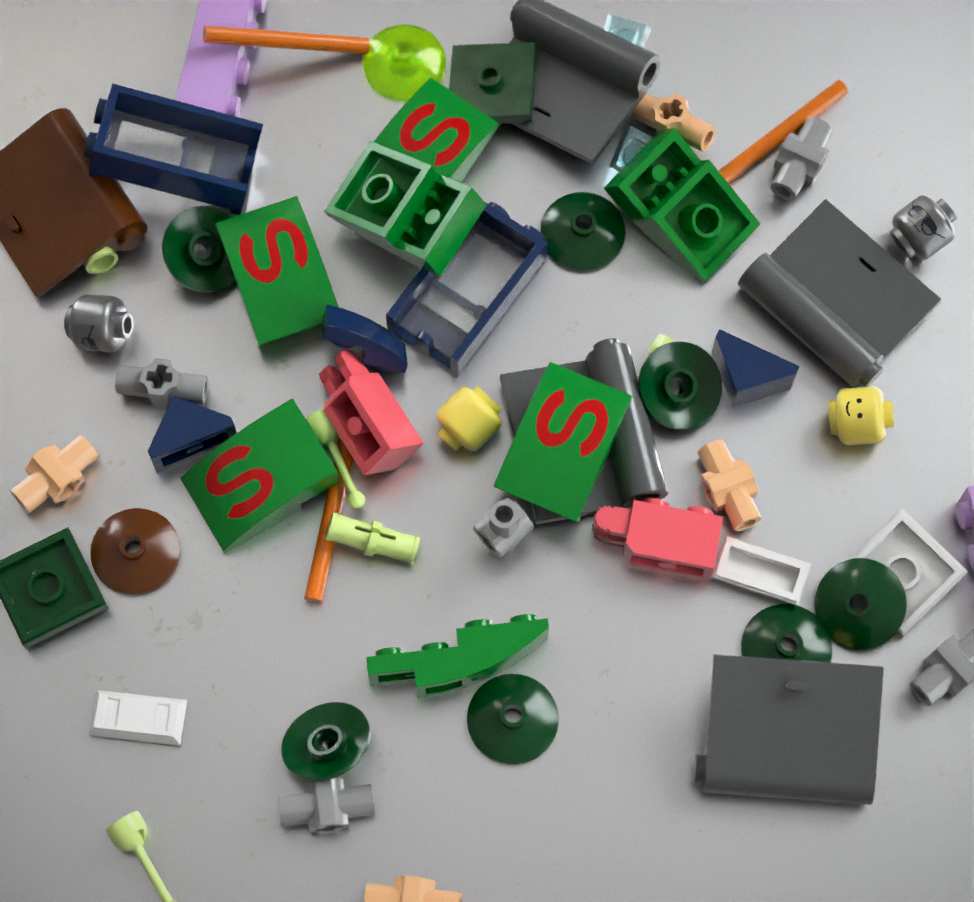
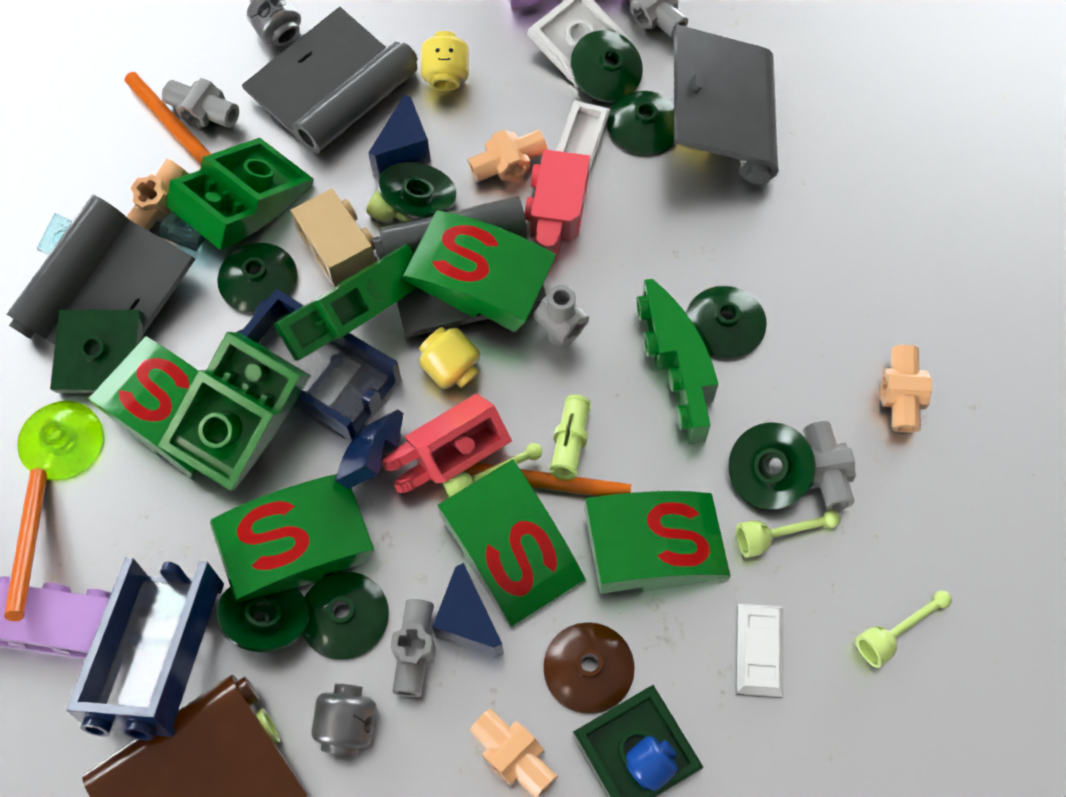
camera: 90 degrees left, 5 degrees down
none -> green slope [273,244,417,361]
none -> tan brick [290,188,375,287]
none -> dark green dish [303,571,389,660]
none -> green slope [584,491,731,594]
none -> blue piece [626,736,678,791]
none -> yellowish green hinge [736,510,841,558]

